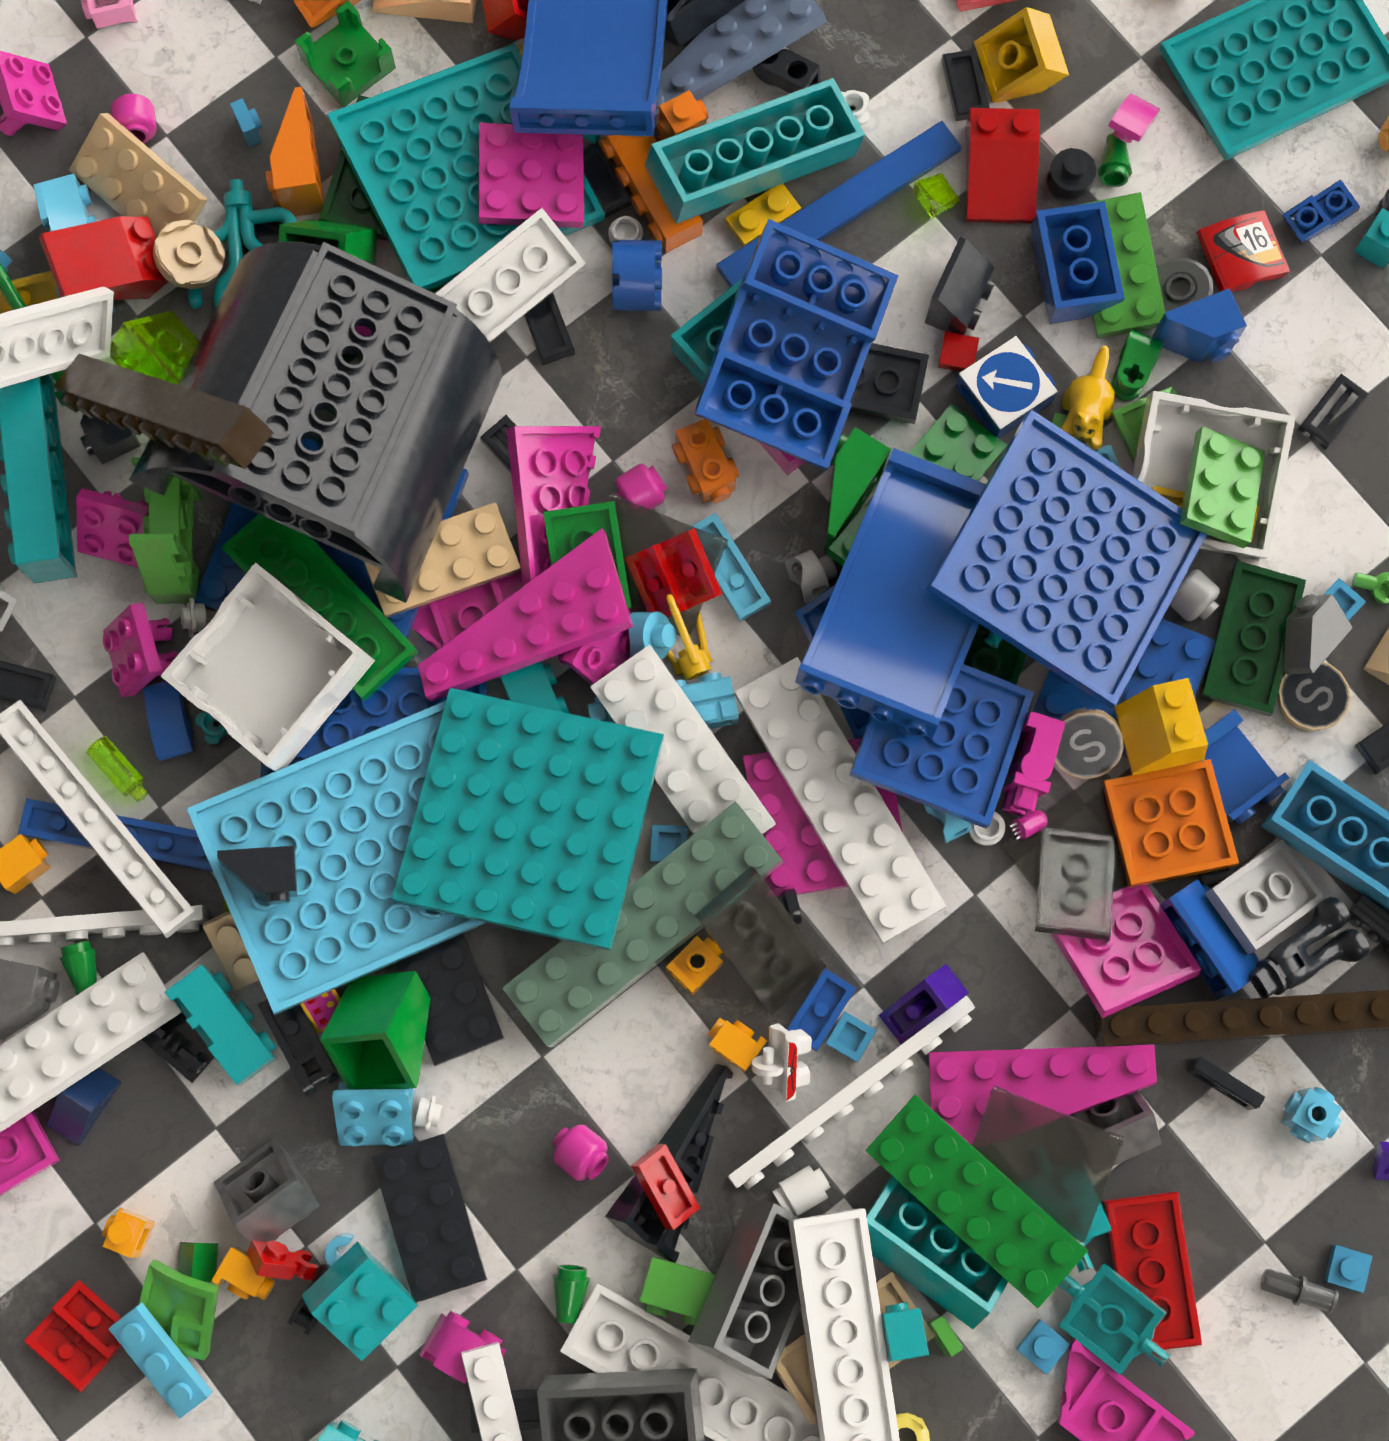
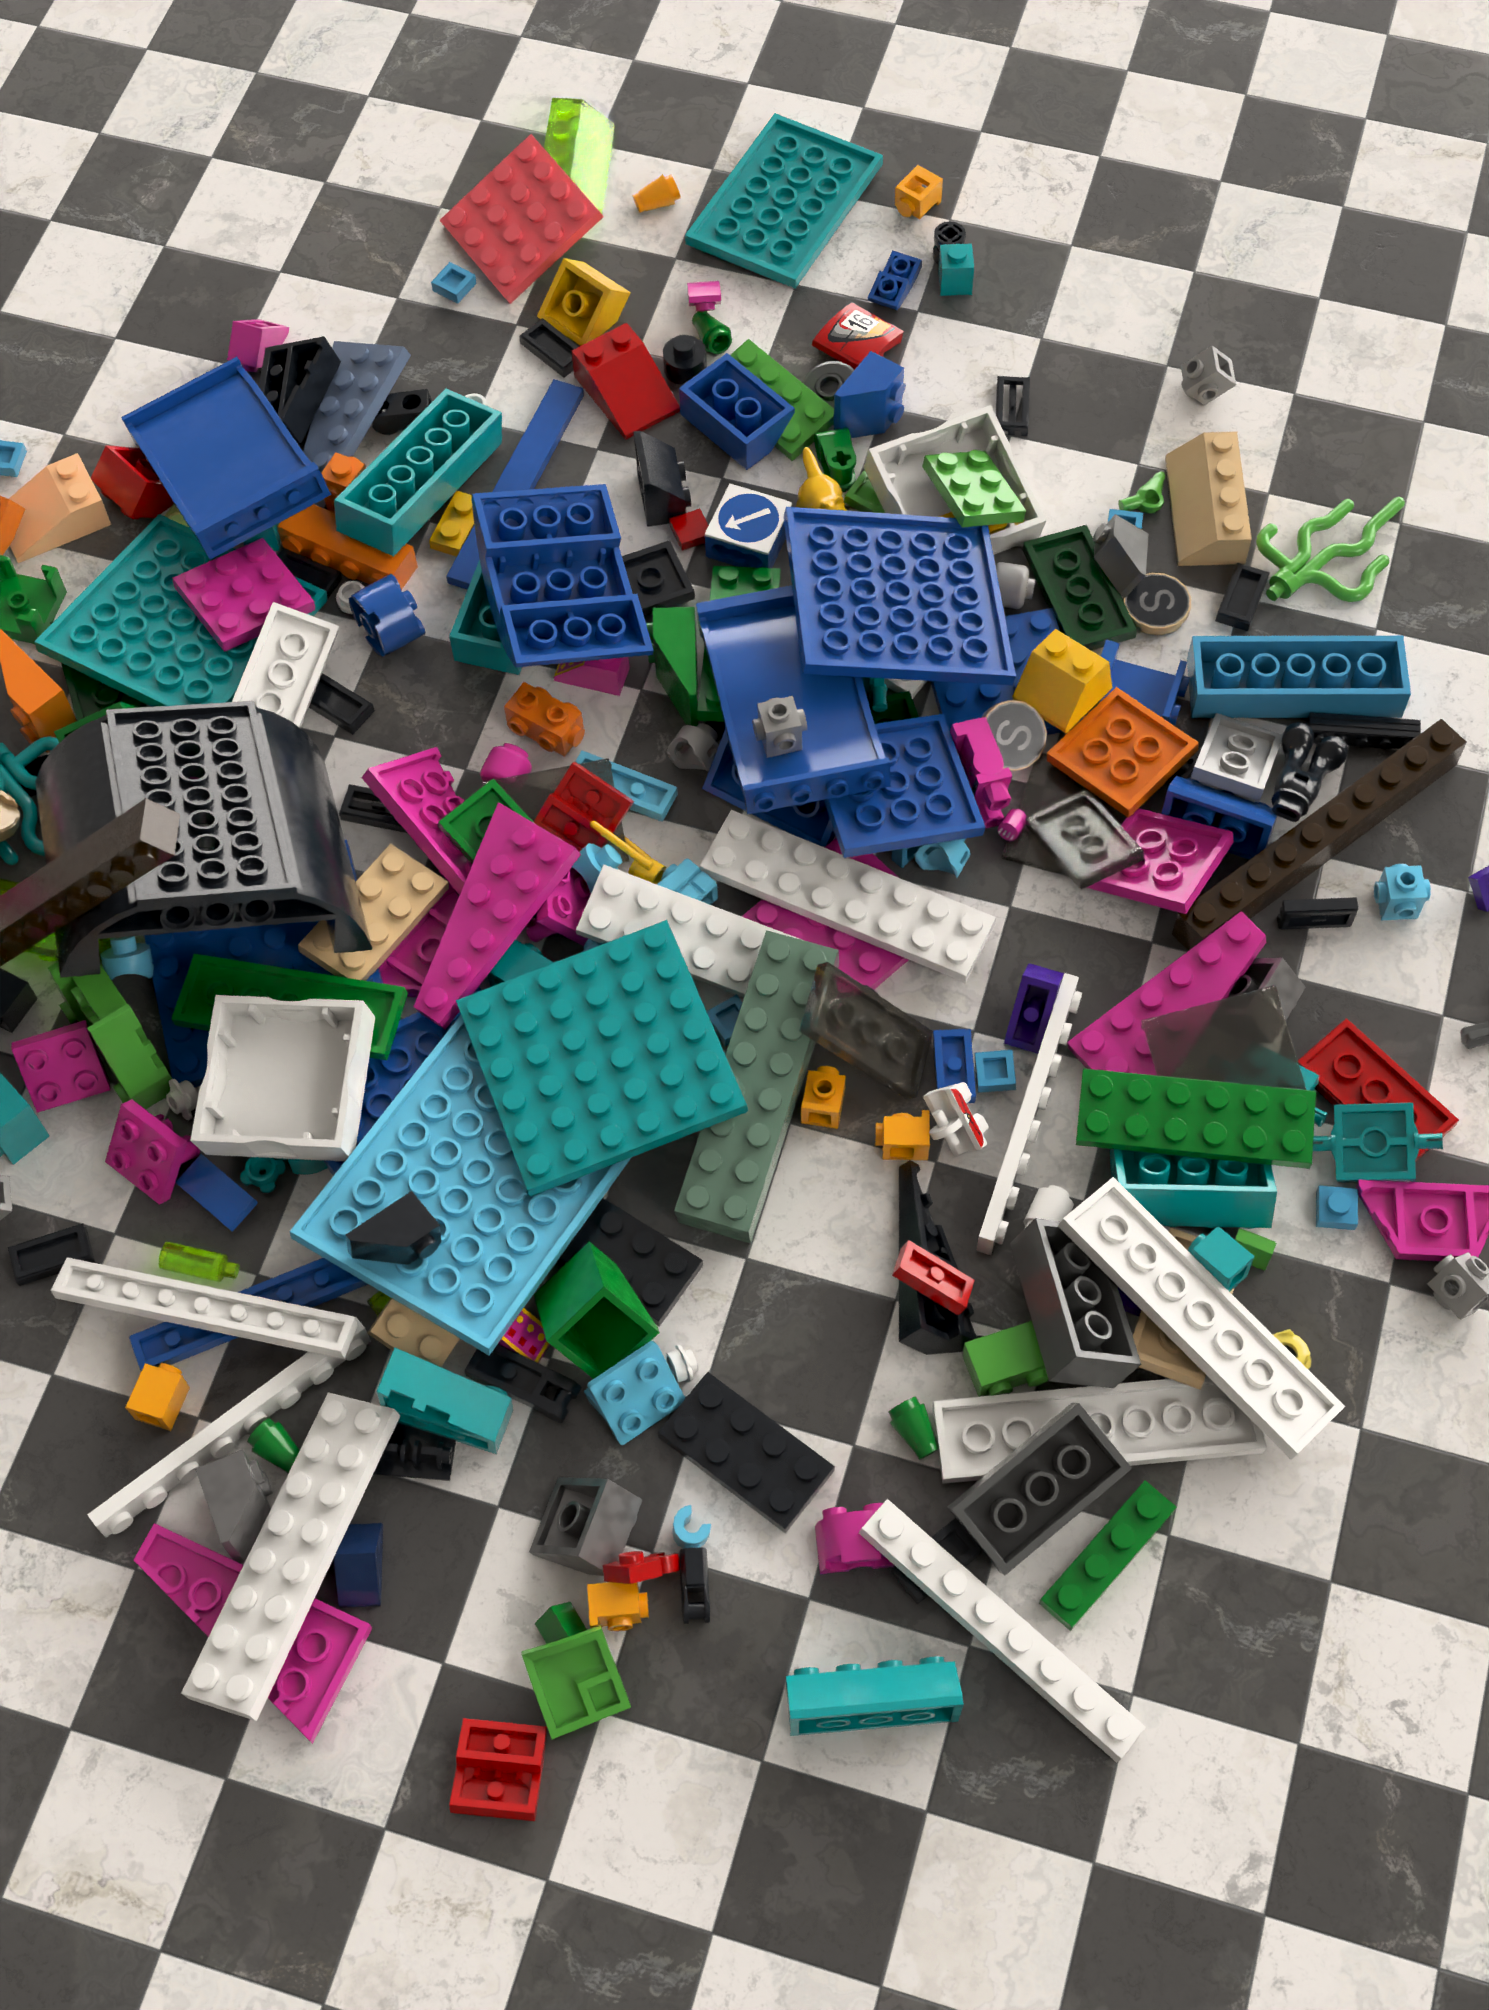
camera: 30 degrees left, 15 degrees down
light orange brick [102,1208,155,1258] -> none
medium azure plate [109,1302,213,1419] -> none
teal brick [301,1241,418,1361] -> none
dark pink head [553,1124,609,1181] -> none
clear neon green slope [913,173,960,219] -> none
white plate [969,812,1005,846] -> none
none -> light grey brick [752,696,807,758]

